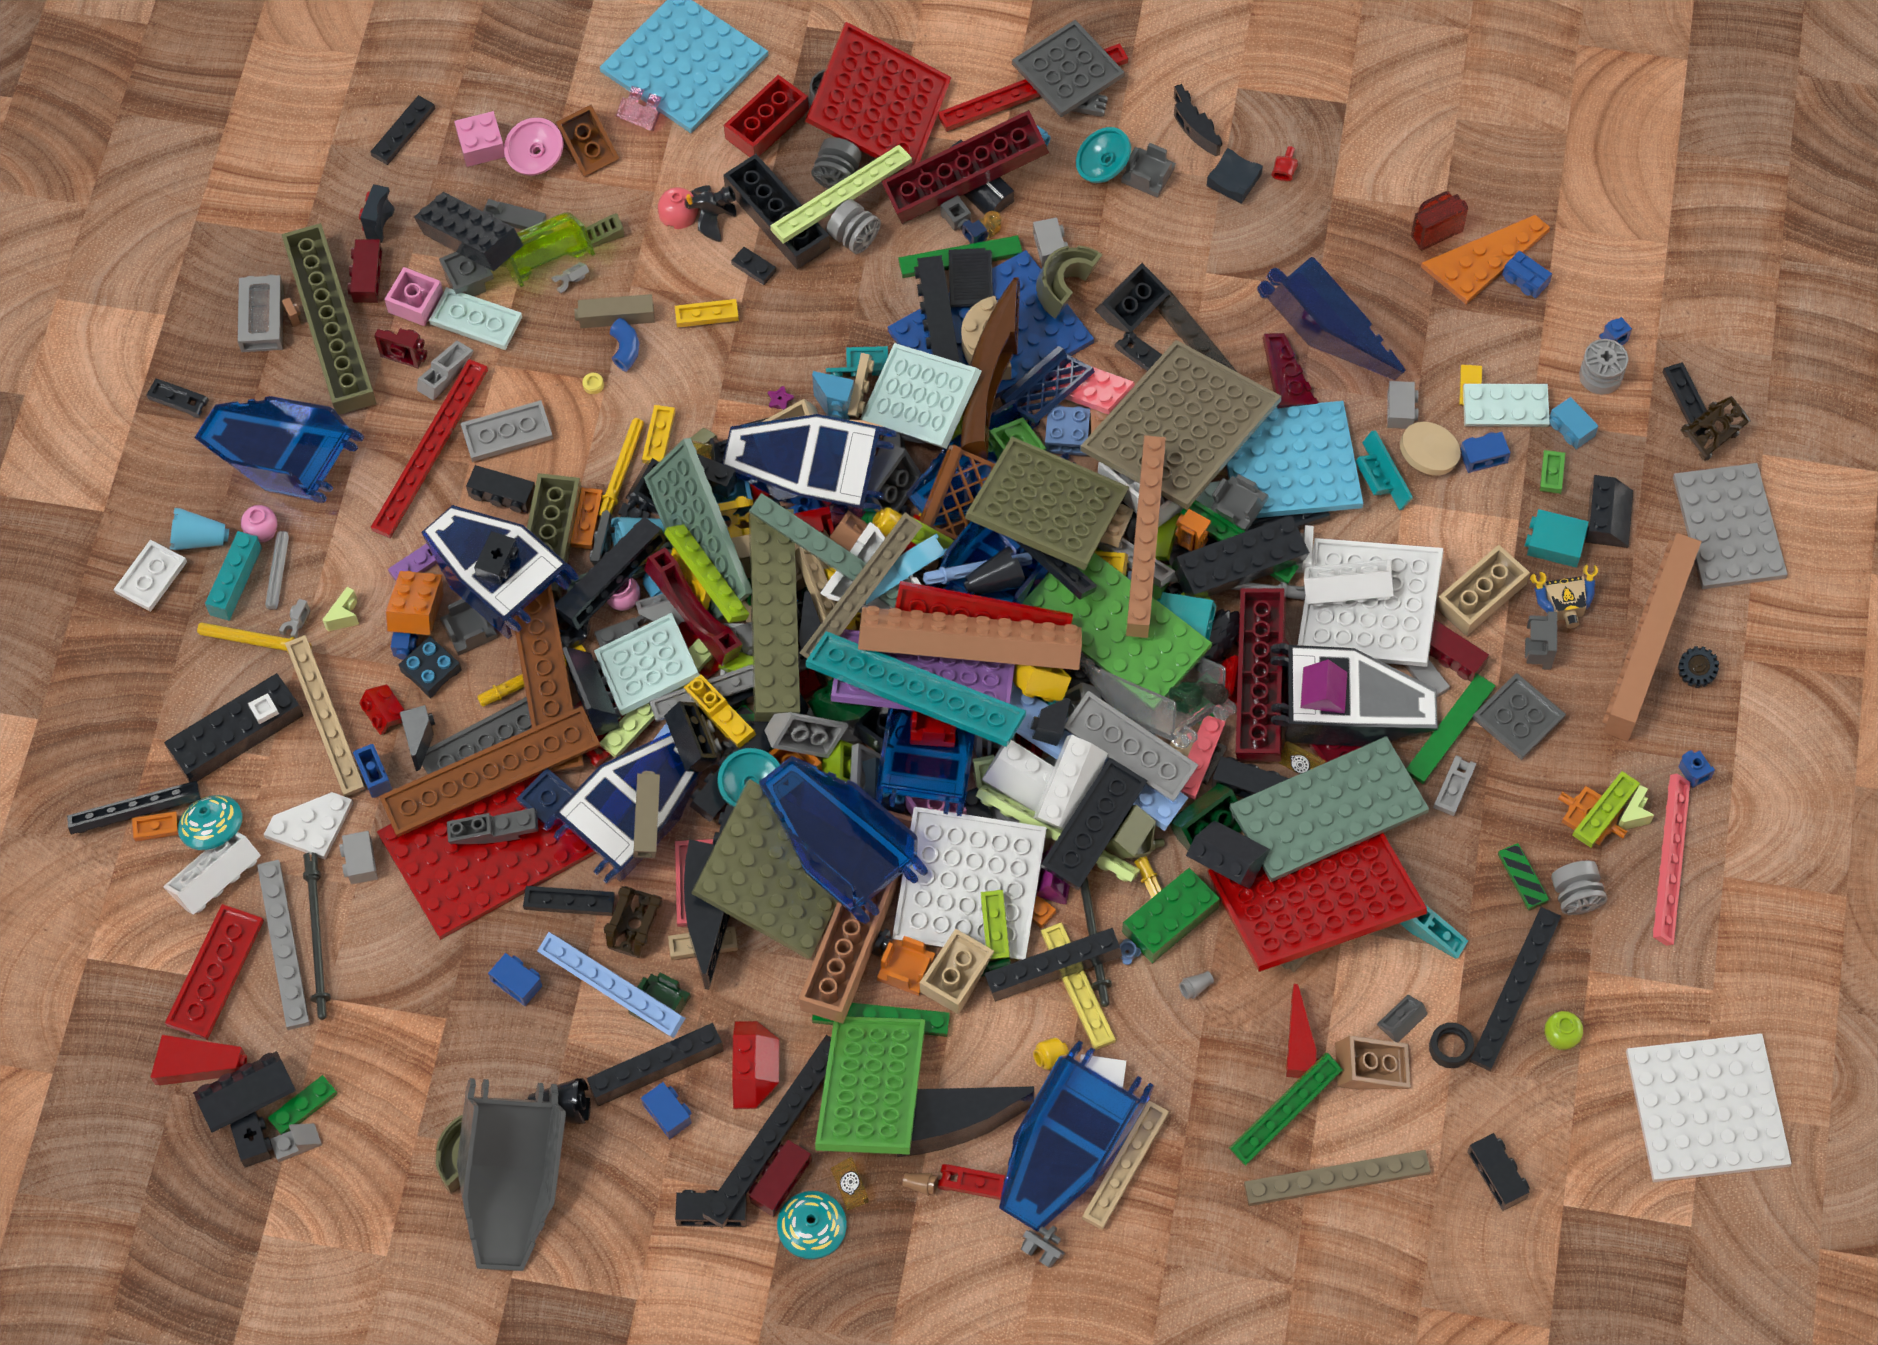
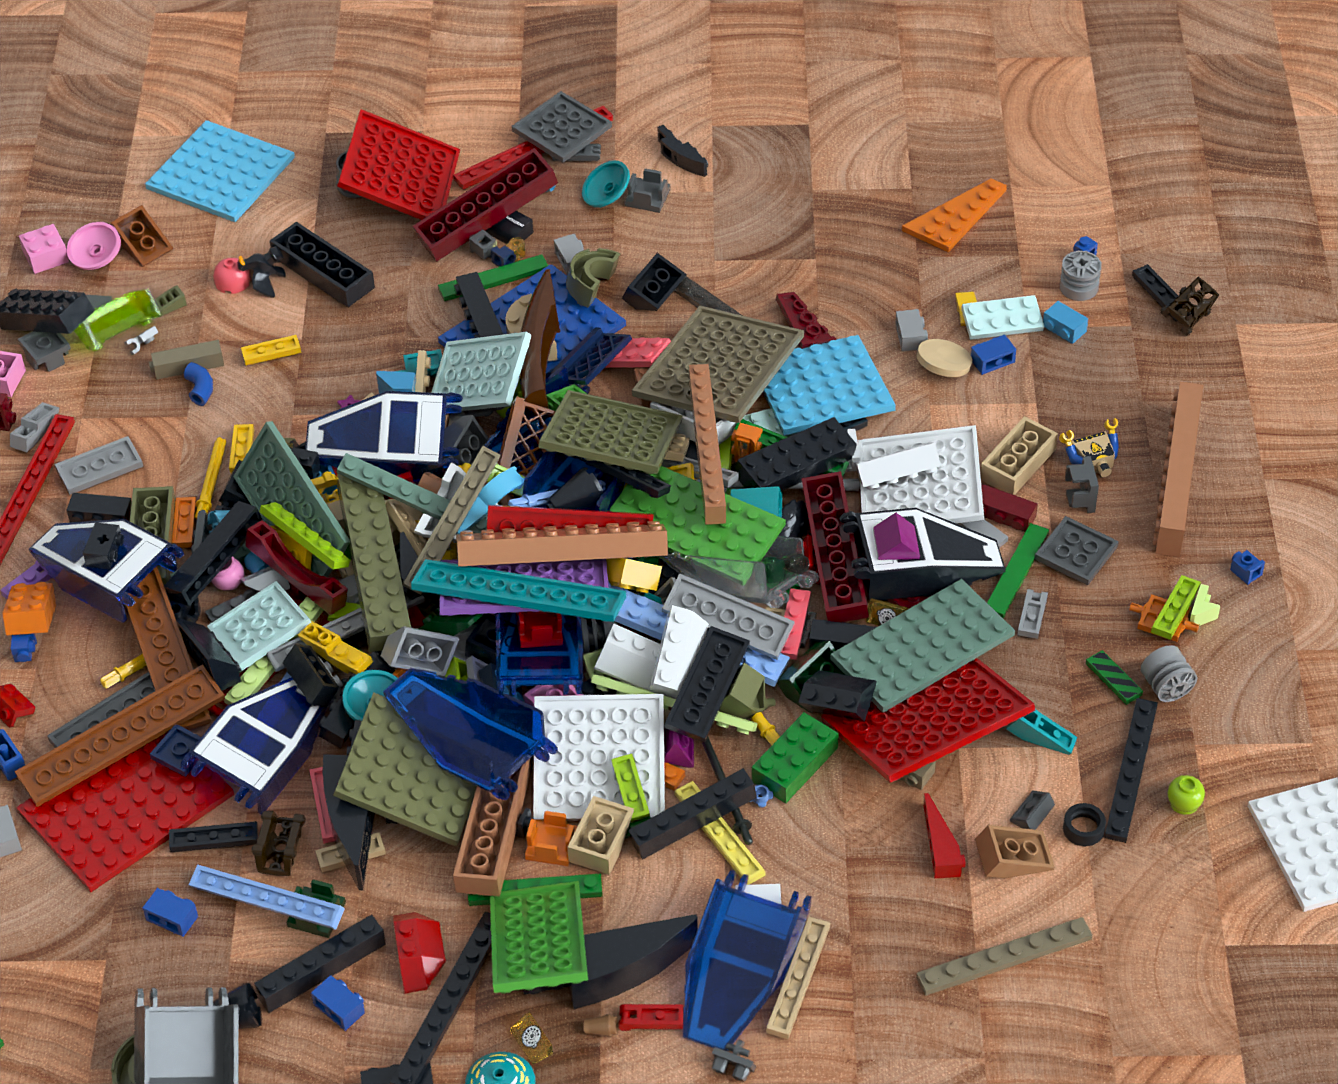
camera: 10 degrees left, 15 degrees down
black brick [398,636,462,699] -> none
slope [400,705,435,771] -> none
light aqua plate [429,287,522,350] -> none
dark grey panel [440,597,498,656] -> none
dark grey slope [447,808,539,844] -> none
light yellow tile [582,373,604,394] -> none
clear pink plate [616,86,662,131] -> none
dark tan brick [633,771,660,858] -> none
red brick [724,74,809,157] -> none
black plate [731,247,776,285] -> none
dark red brick [749,1140,812,1217] -> none
yellowish green plate [770,145,912,244] -> none
dark grey wheel [811,137,862,189] -> none
light grey wheel [826,199,881,254] -> none
black window [948,248,993,308] -> none
black slope [1030,698,1070,746] -> none
yellow head [1033,1037,1069,1070] -> none
medium blue brick [1045,405,1090,456] -> none
black plate [1115,331,1162,371] -> none
light grey cone [1179,971,1214,999] -> none
black brick [1206,148,1263,204] -> none
dark grey panel [1210,474,1269,532] -> none
green tile [1229,1053,1343,1166] -> none
clear blue windscreen [1257,257,1406,380] -> none
red piece [1271,146,1298,181] -> none
teal bracket [1355,430,1413,510] -> none
clear red brick [1411,191,1468,251] -> none
black brick [1467,1133,1530,1211] -> none
blue brick [1502,251,1552,298] -> none
teal brick [1524,509,1589,568] -> none
bright green plate [1540,450,1565,494] -> none
black slope [1585,475,1633,548] -> none
coral plate [1653,774,1690,946] -> none
light grey plate [1673,463,1788,590] -> none
black wheel [1678,646,1719,688] -> none

